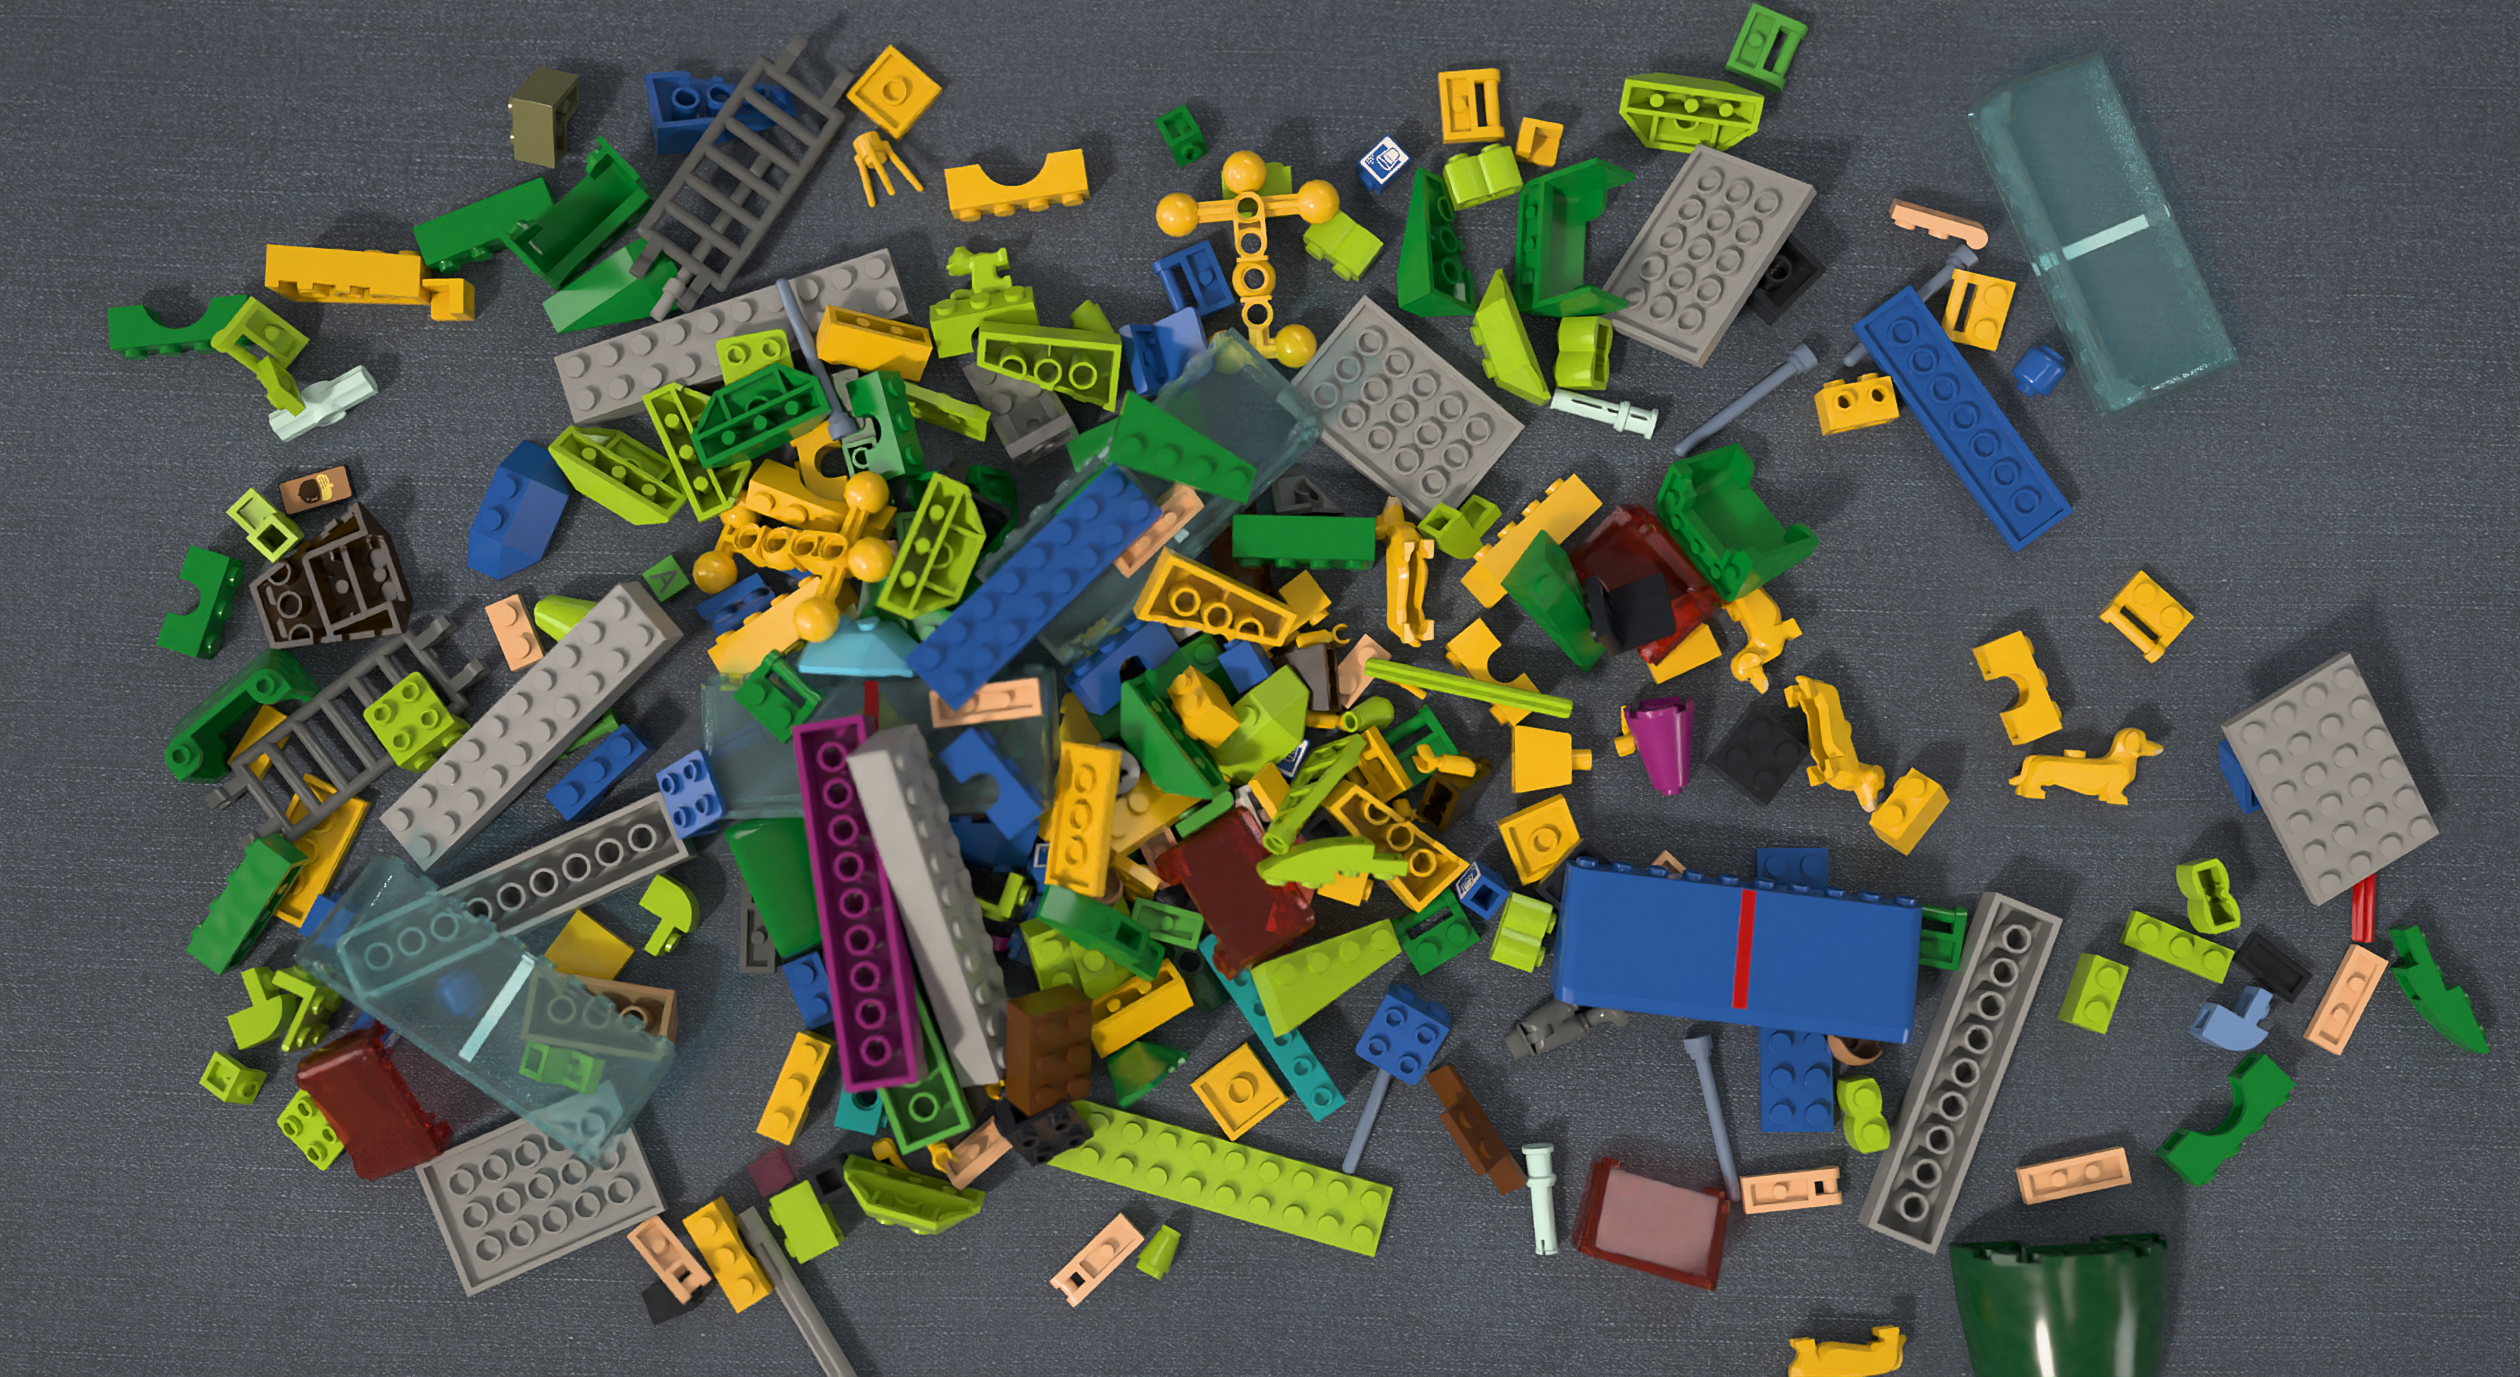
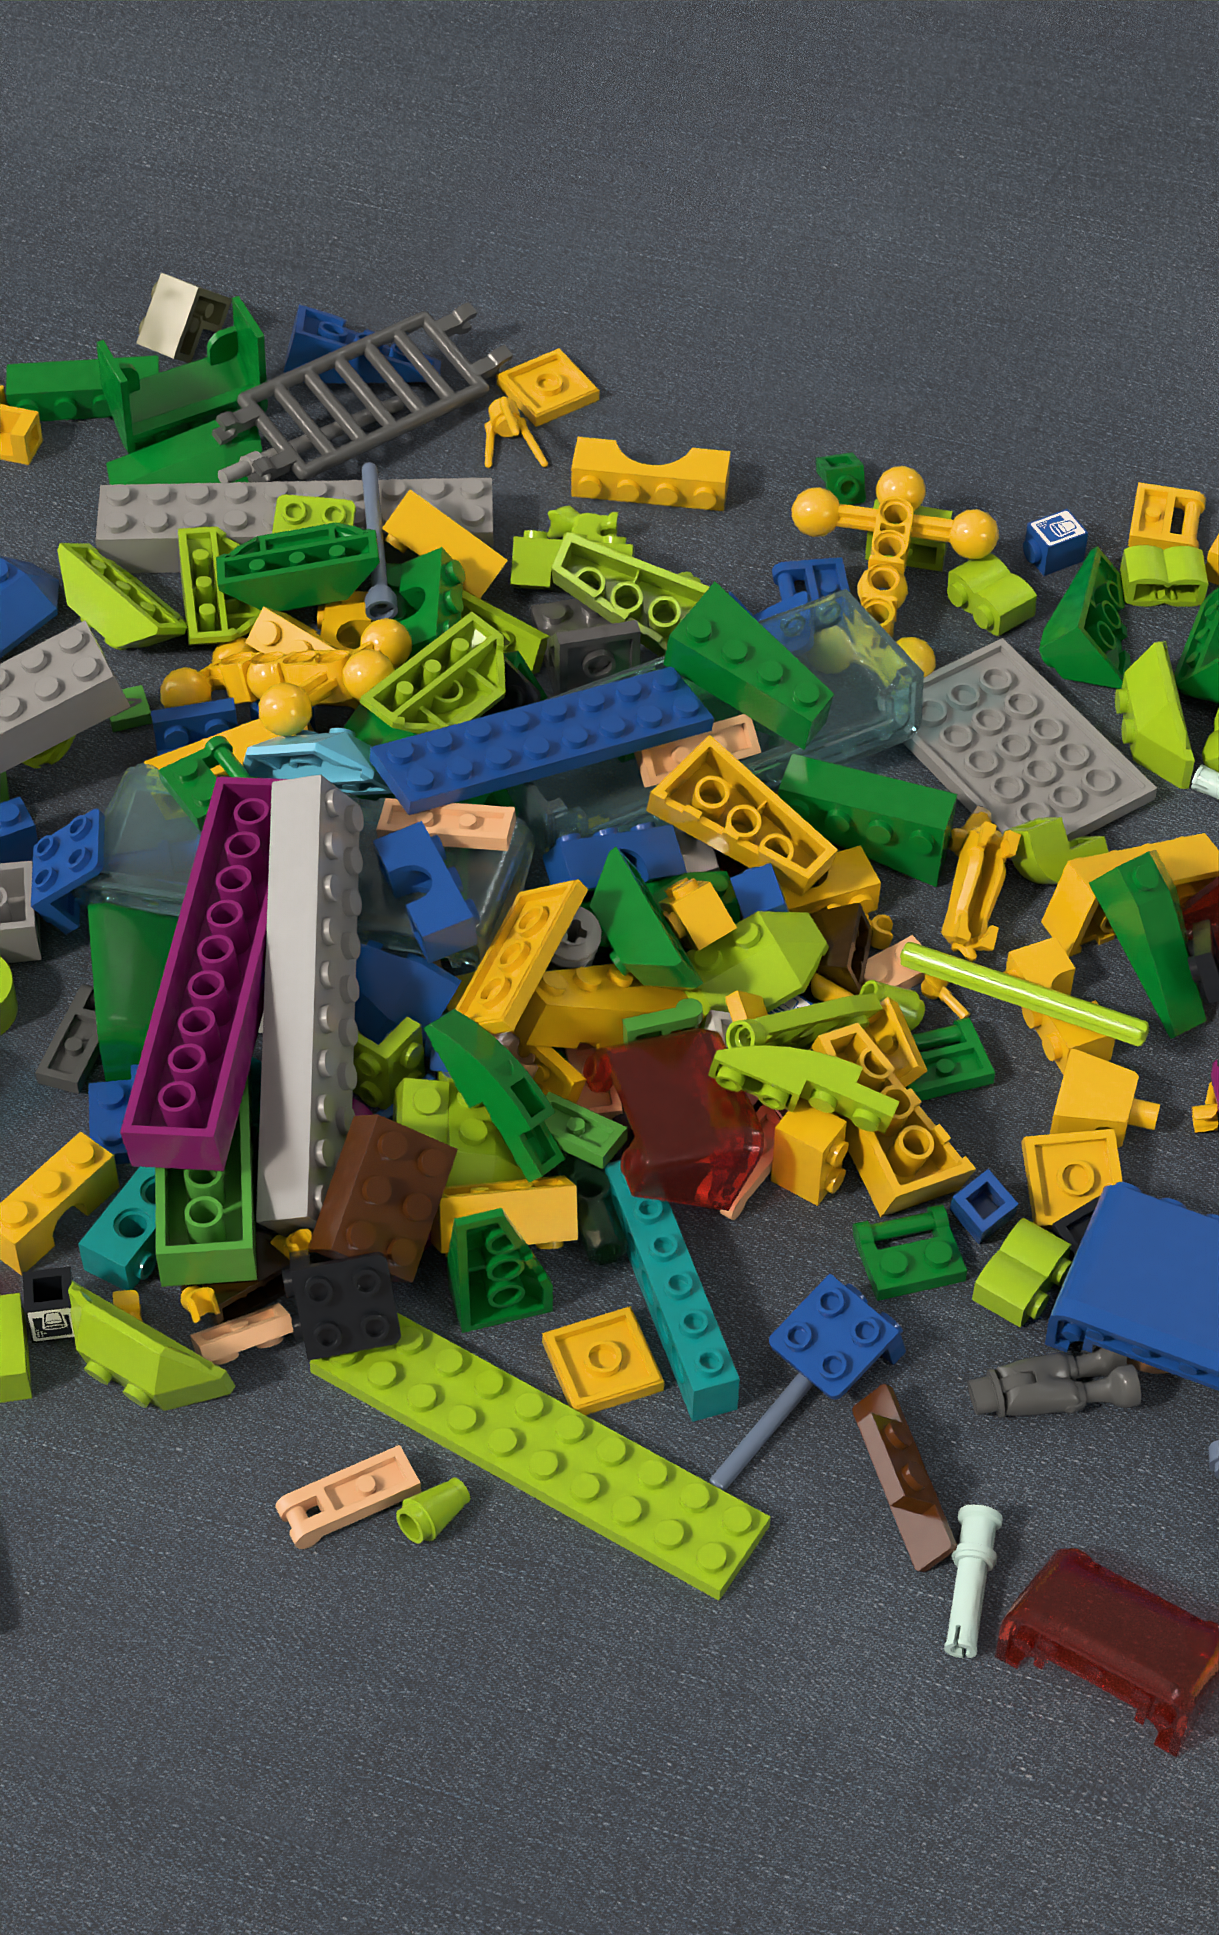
camera: 15 degrees right, 35 degrees down
lime wedge [1250,918,1402,1038] -> none
dark brown torso [1392,744,1492,835] -> none

